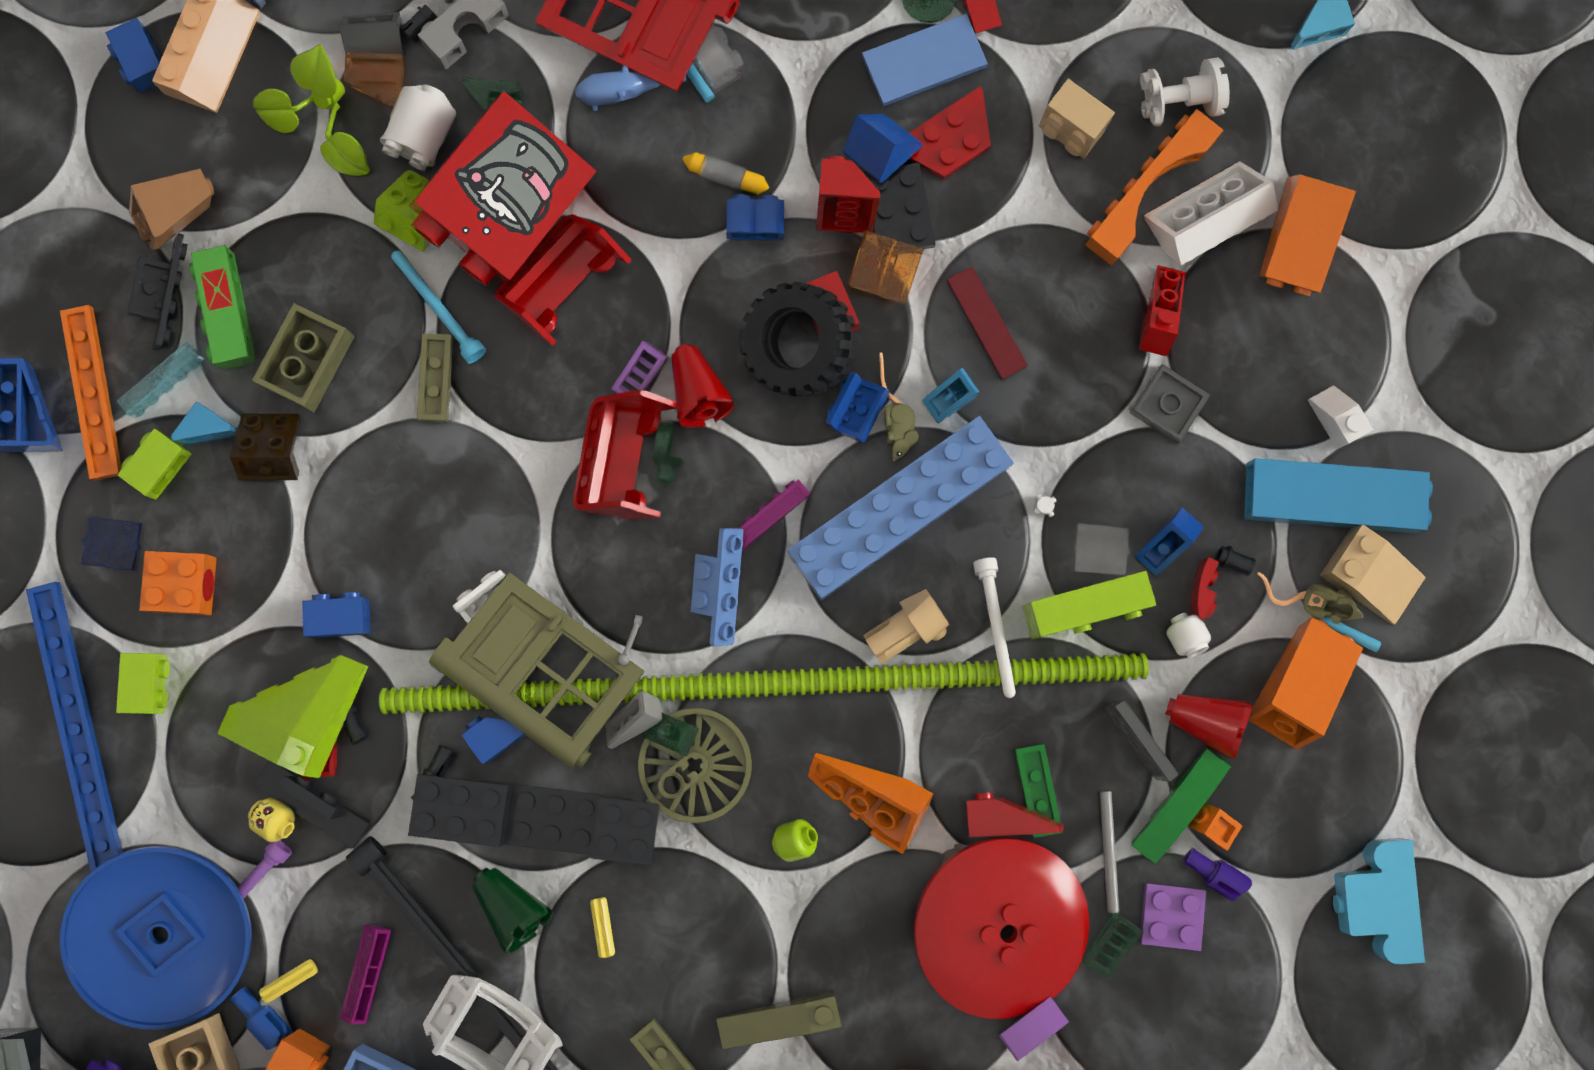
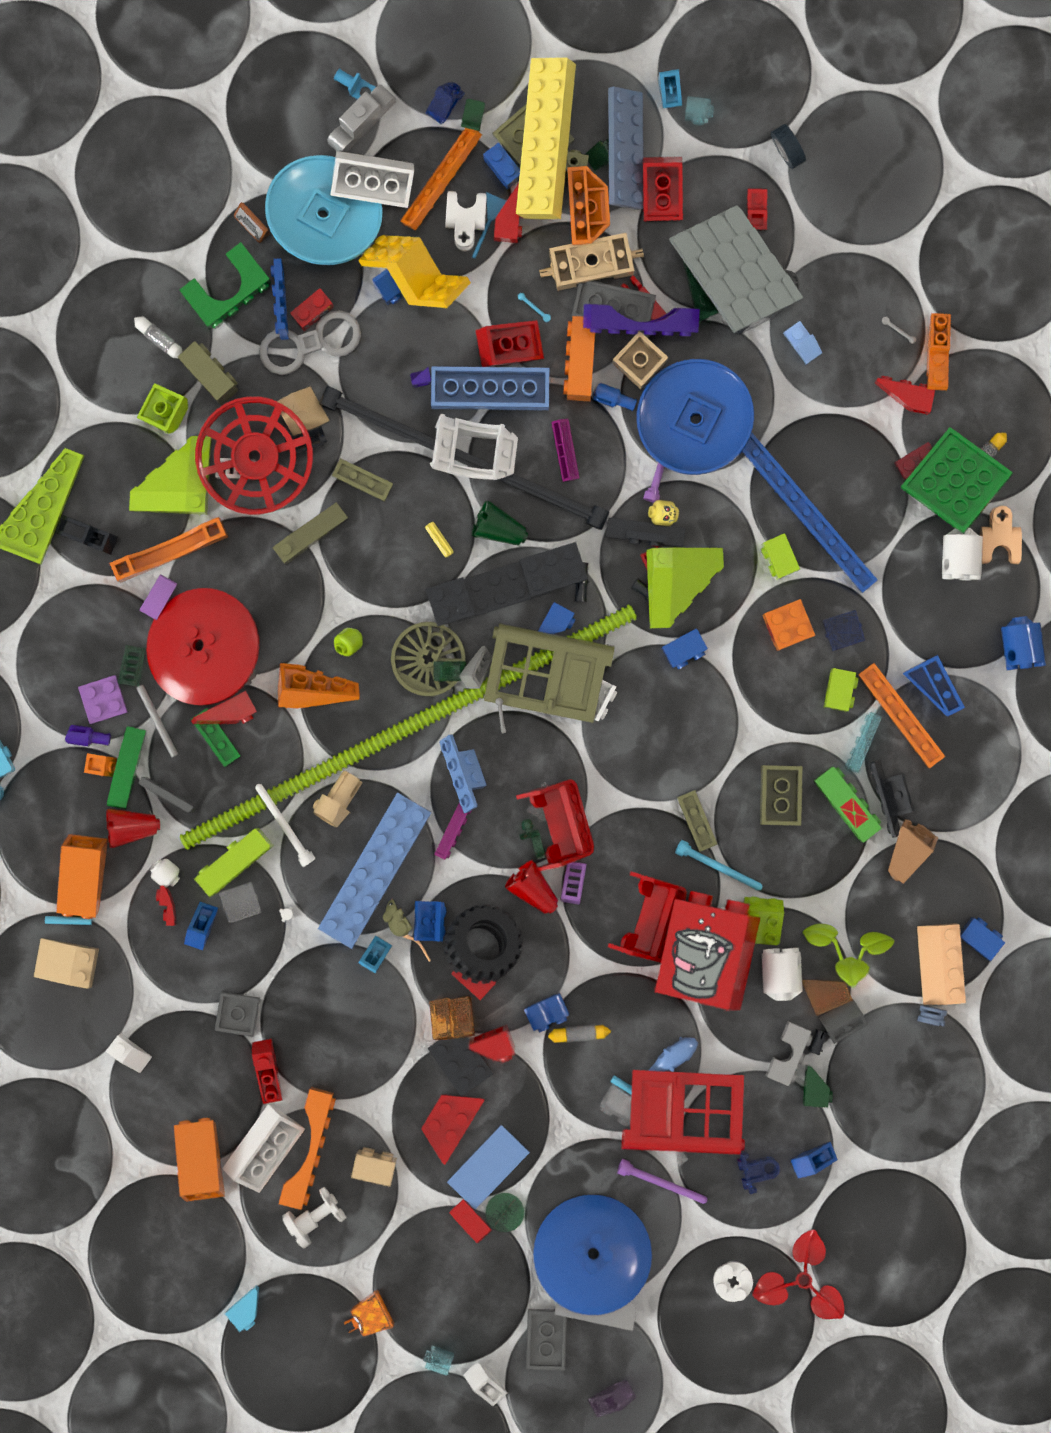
camera: 165 degrees right, 5 degrees up
dark azure slope [171,401,238,446] -> none
dark brown bracket [230,414,301,480] -> none
light yellow axle [259,959,318,1003] -> none
clear green slope [462,77,524,113] -> none
blue slope [843,114,922,183] -> none
dark red tile [946,266,1028,381] -> none
black pin [1215,546,1256,576] -> none
dark azure brick [1244,458,1433,533] -> none
olive animal [1257,572,1363,624] -> none

